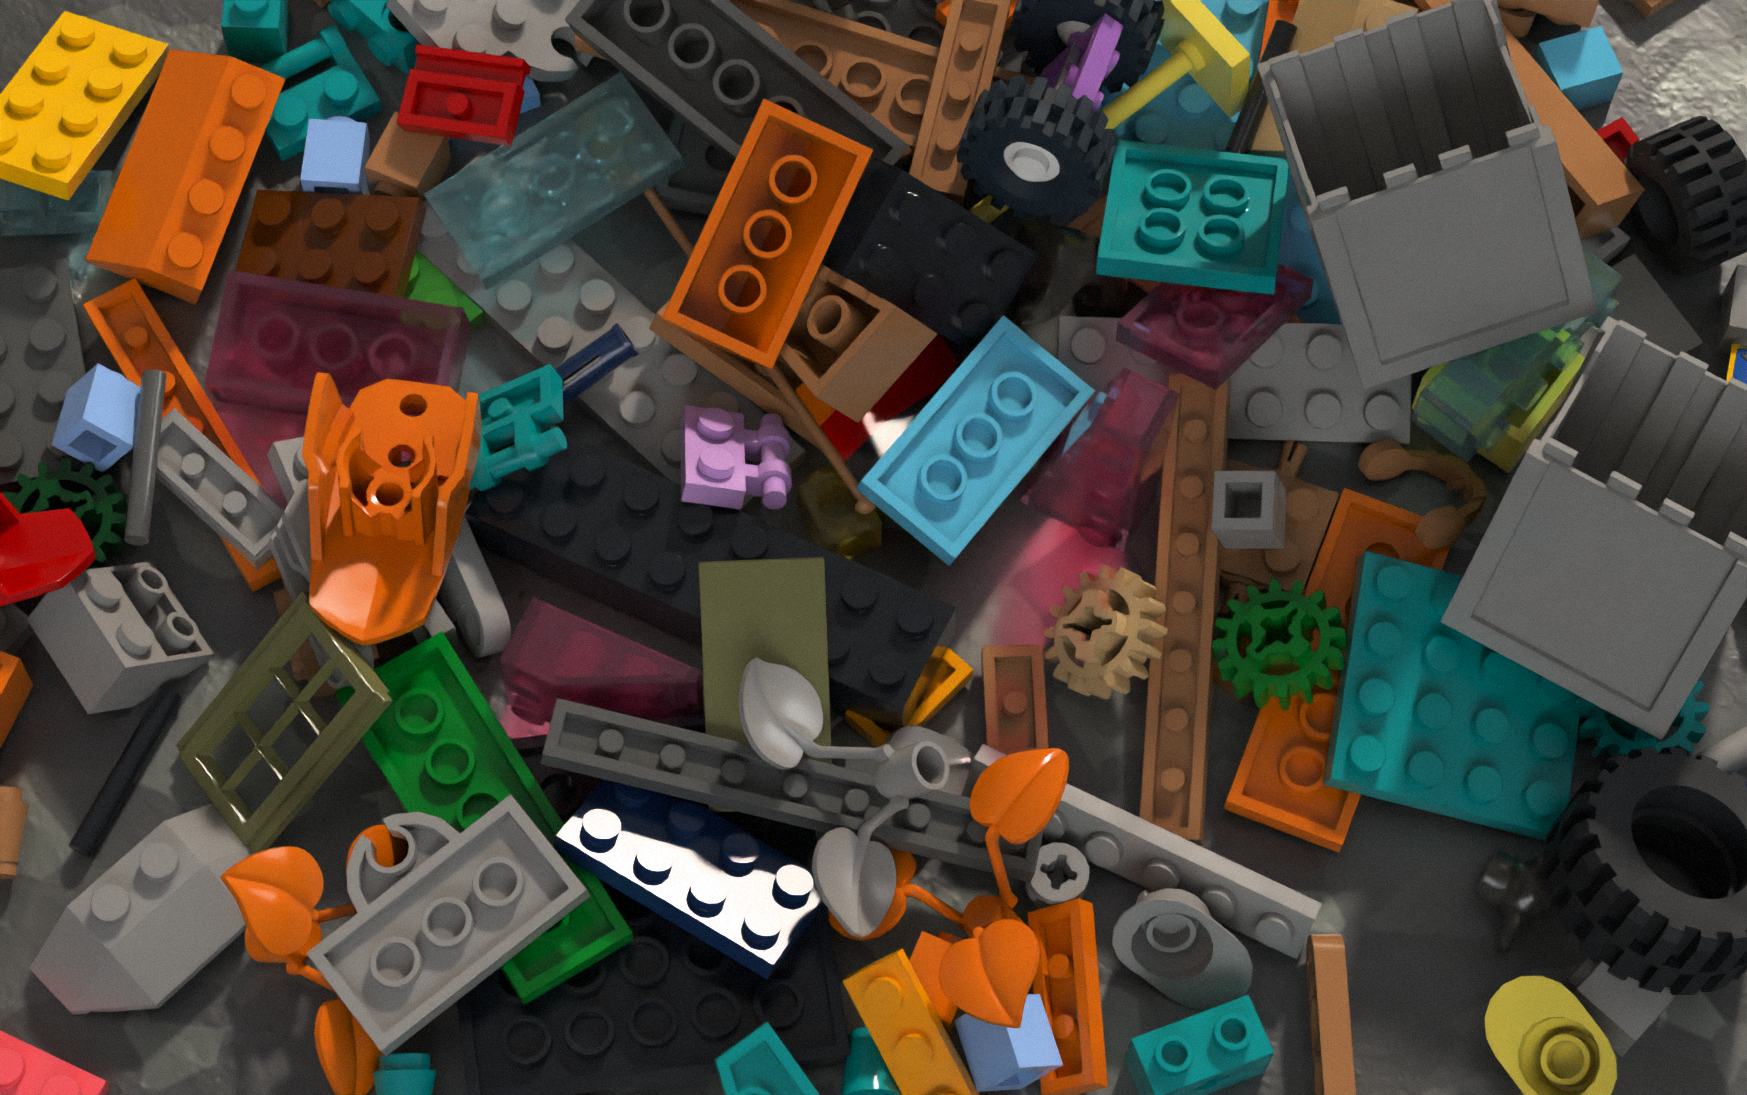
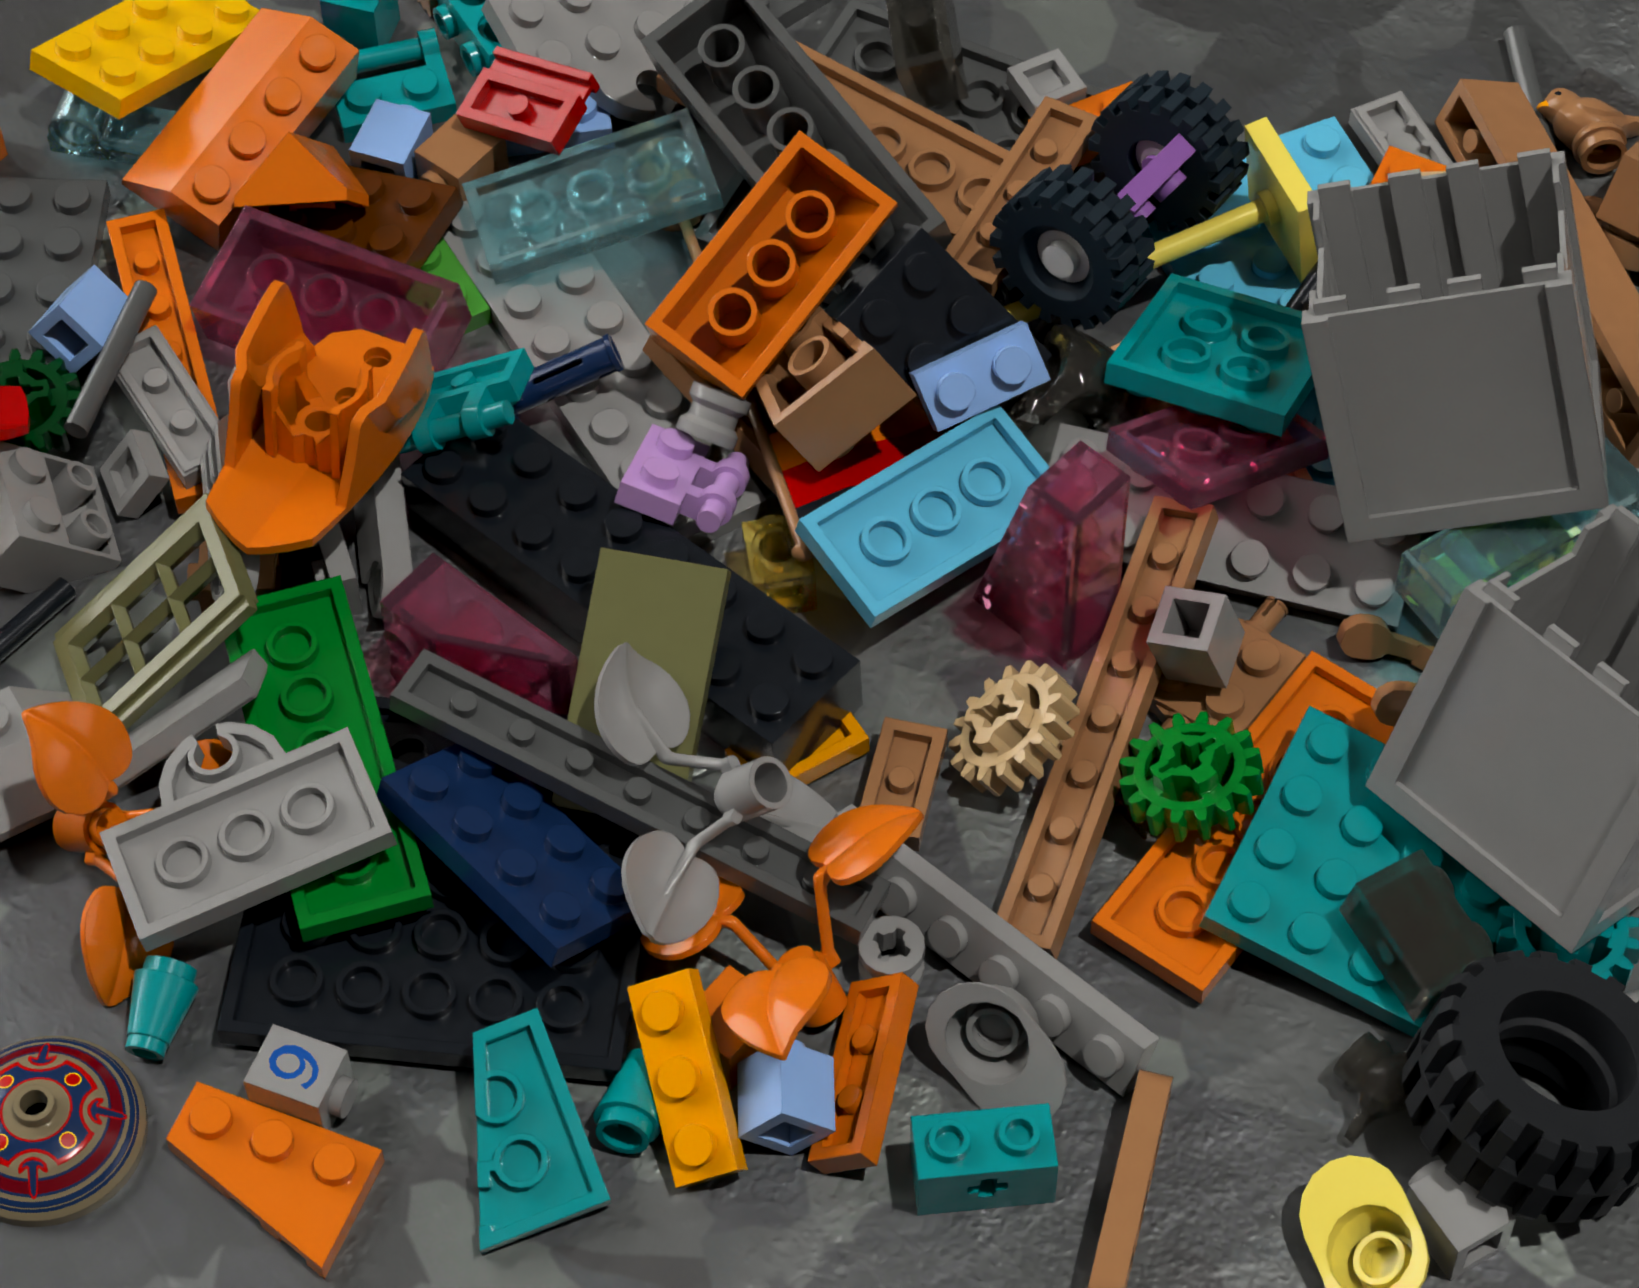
camera: 20 degrees right, 10 degrees down
none -> light grey plate [99,429,170,519]
none -> light grey tile [113,648,268,790]
none -> orange slope [234,131,369,213]
none -> light grey wheel [676,381,752,450]
none -> light blue plate [909,321,1051,432]
none -> clear smoke brick [1339,849,1495,1021]

